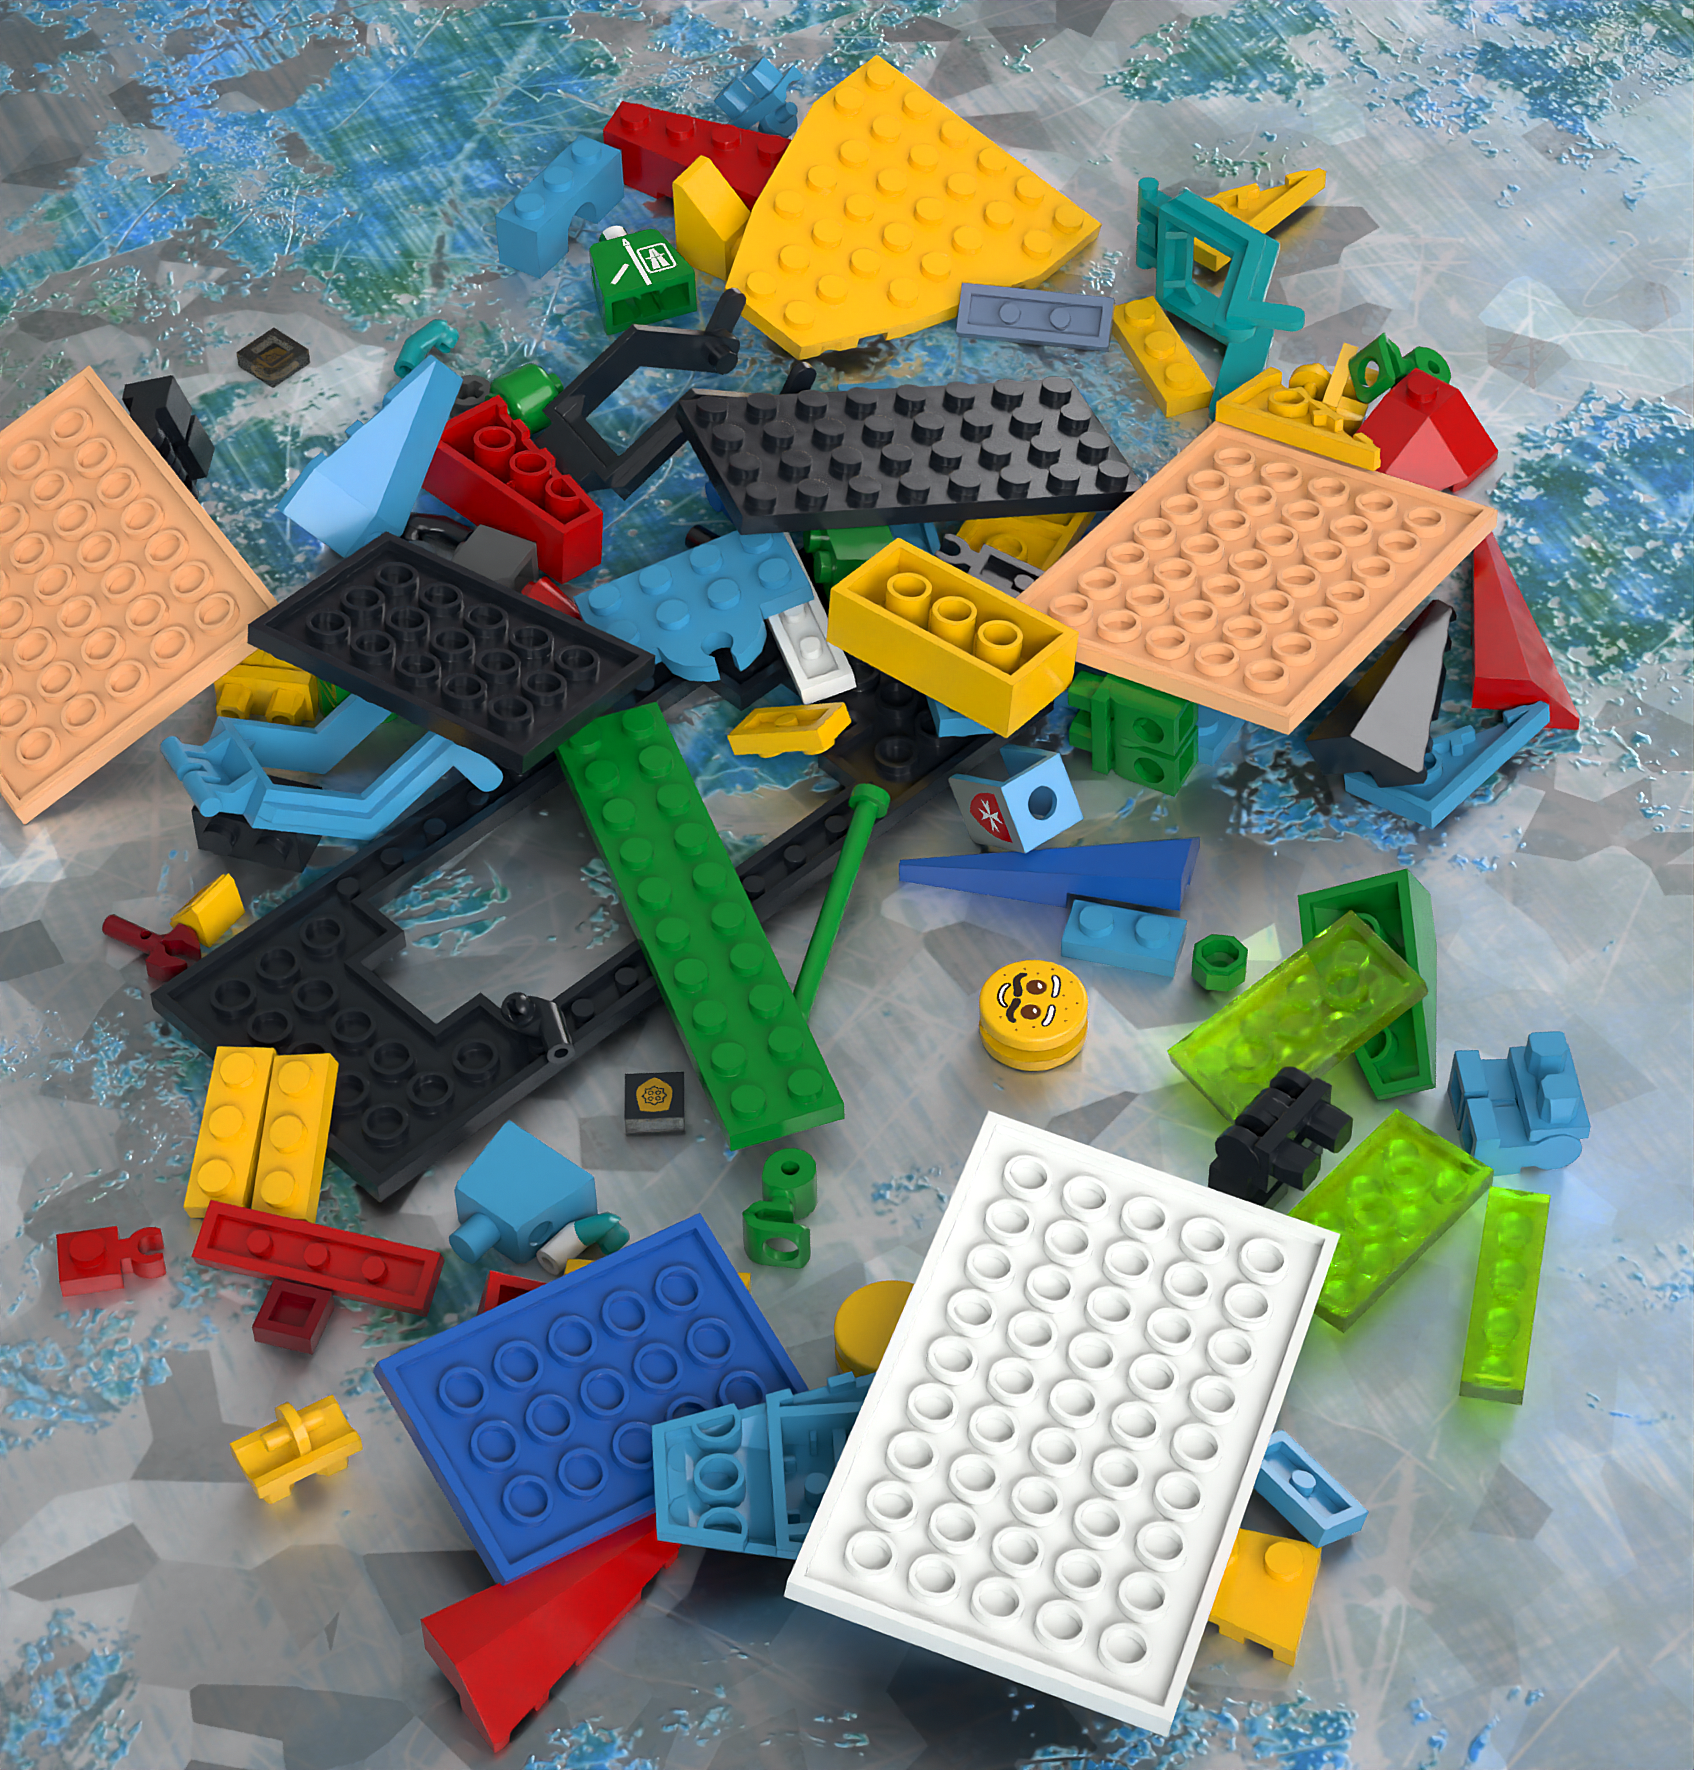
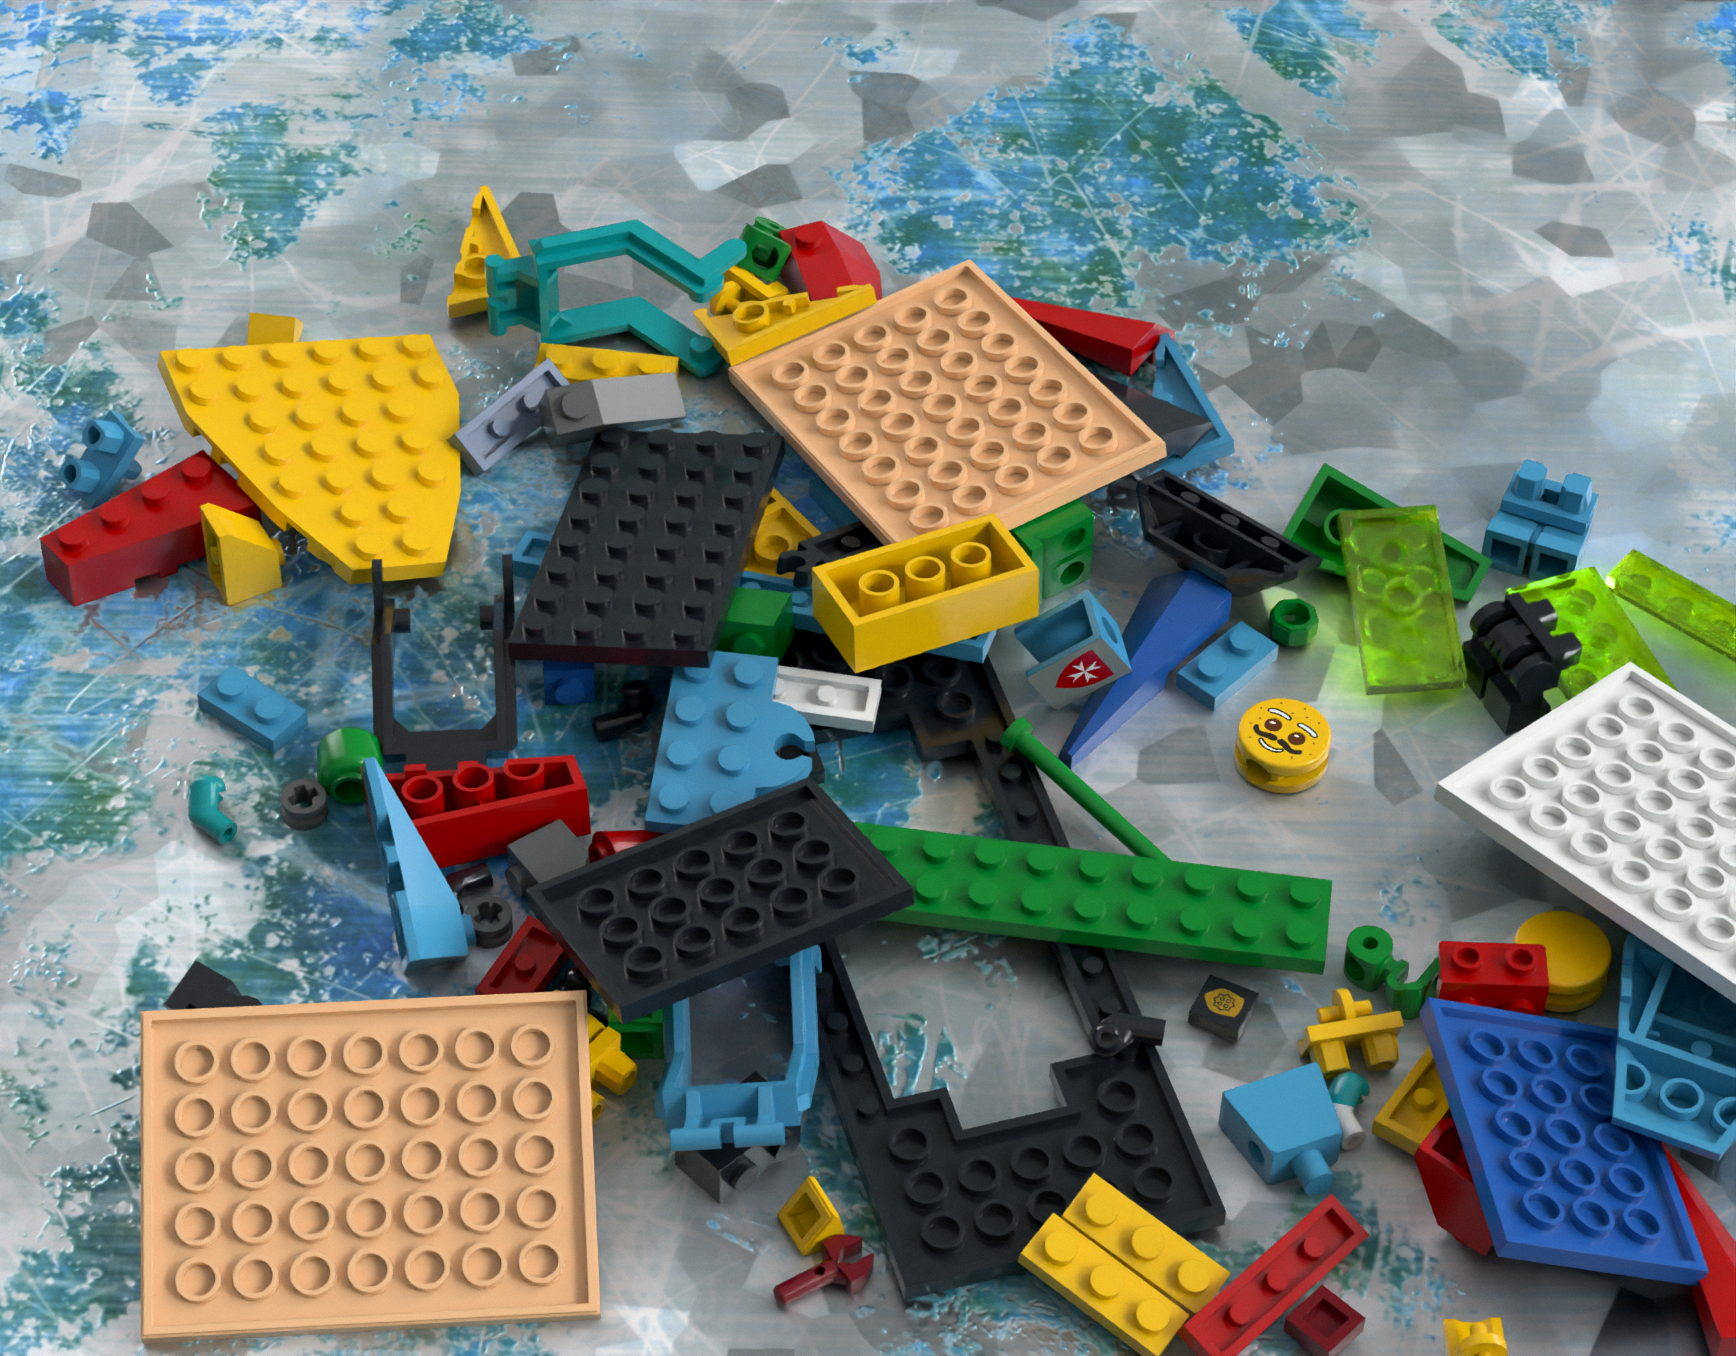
camera: 65 degrees left, 0 degrees up
clear smoke tile [236,327,310,388] -> none
dark azure arch [495,134,625,279] -> none
green torso [589,226,697,336] -> none
yellow plate [727,702,851,758] -> none
none -> dark azure plate [197,665,308,754]
none -> yellow slope [247,312,303,345]
none -> slope [538,372,687,449]
none -> black wedge [1136,469,1323,598]
none -> yellow hips [1297,988,1404,1080]
none -> red bracket [1434,941,1549,1017]

